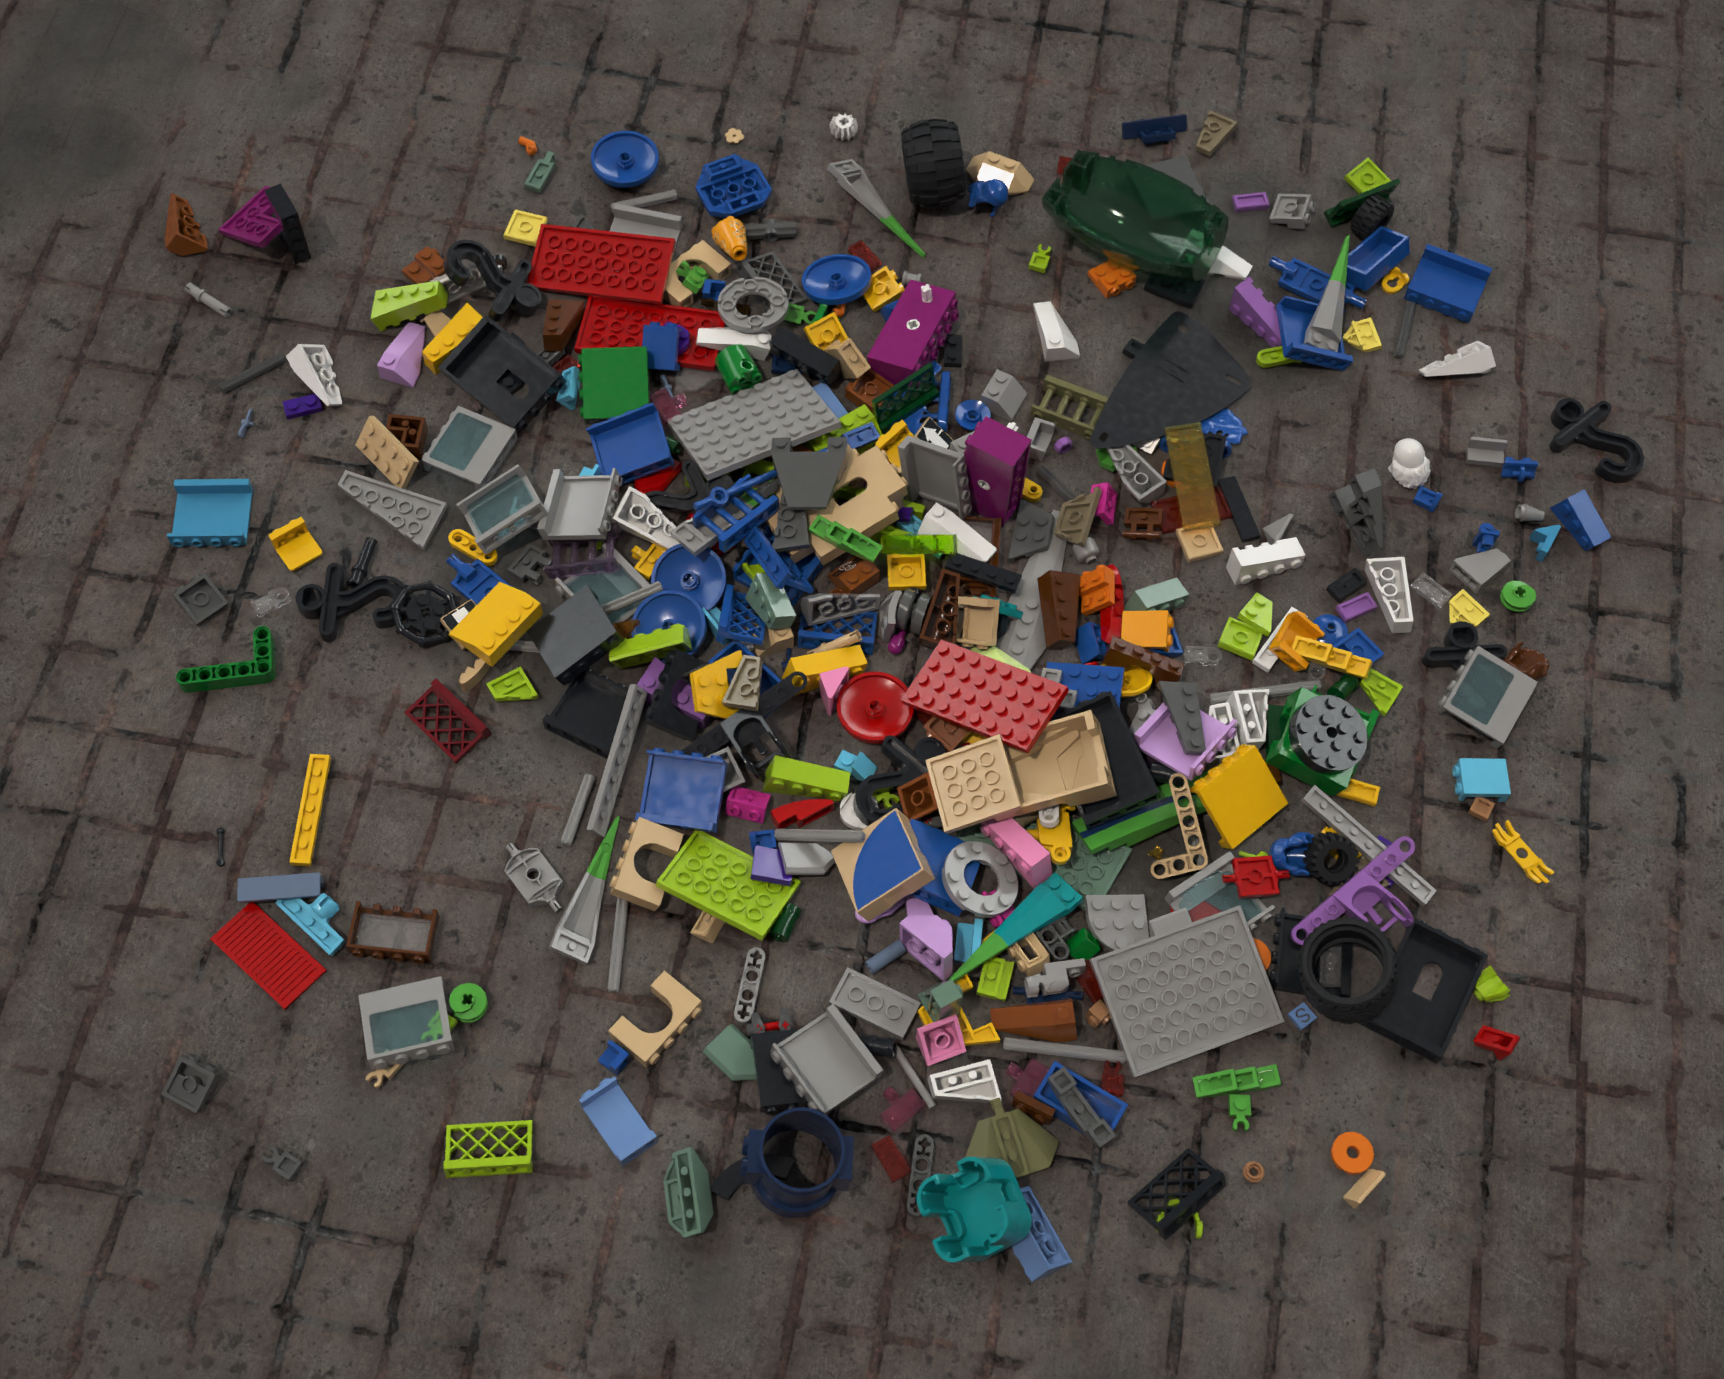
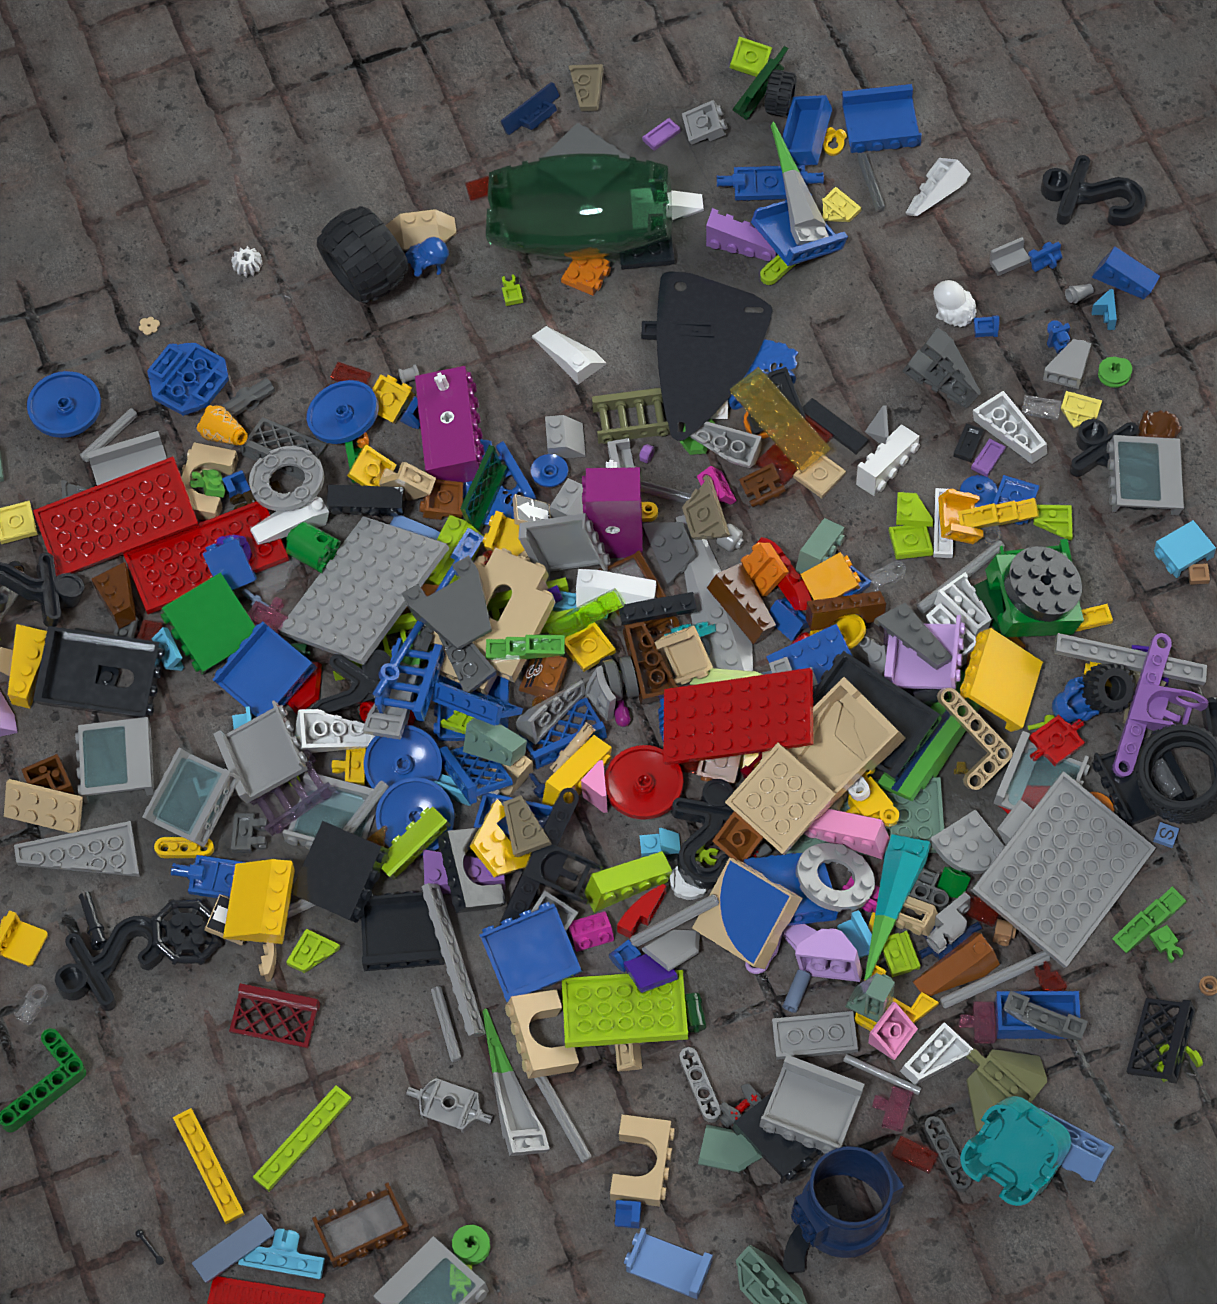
camera: 25 degrees left, 0 degrees up
dark blue plate [771,355,802,375] -> none
bright green plate [783,303,816,325] -> none
light grey plate [827,159,925,258] -> none
black piece [859,1034,897,1058] -> none
black plate [943,334,962,368] -> none
reddish brown plate [1011,1090,1055,1126] -> none
dark green piece [1327,674,1359,700] -> none
none -> lime plate [253,1086,352,1192]

